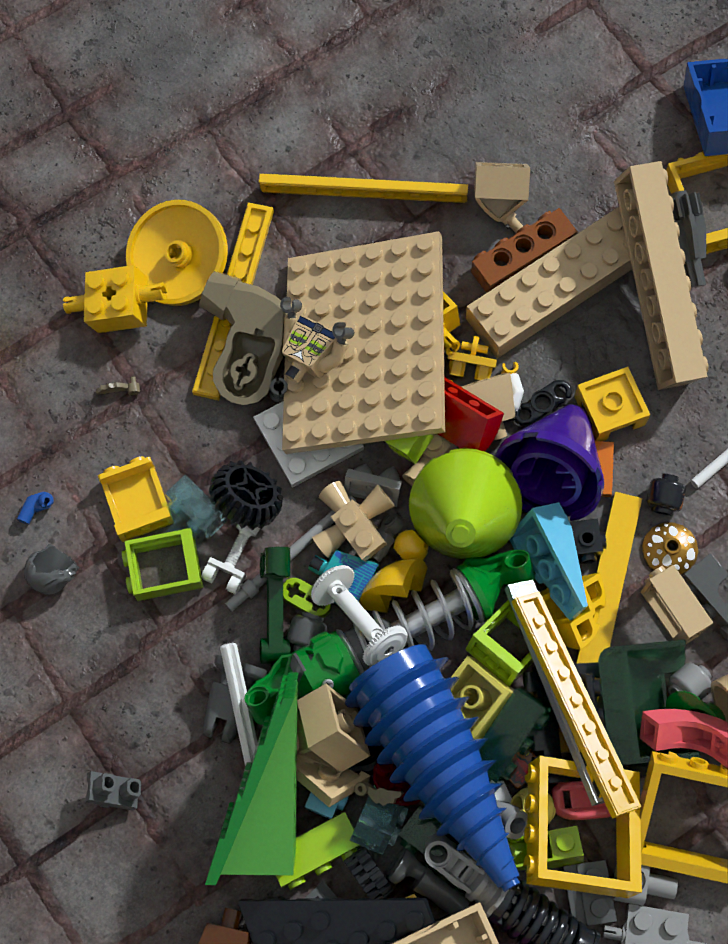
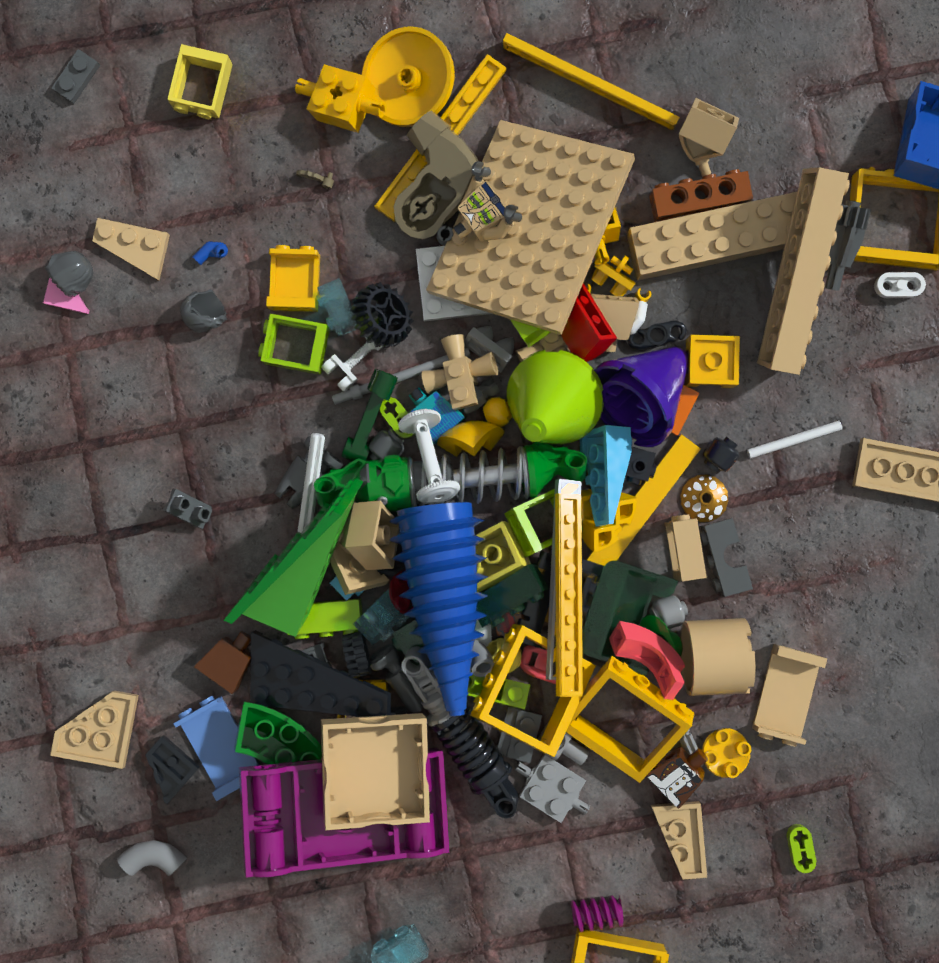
camera: 25 degrees right, 15 degrees up
dark tan piece [355,781,404,806] -> none

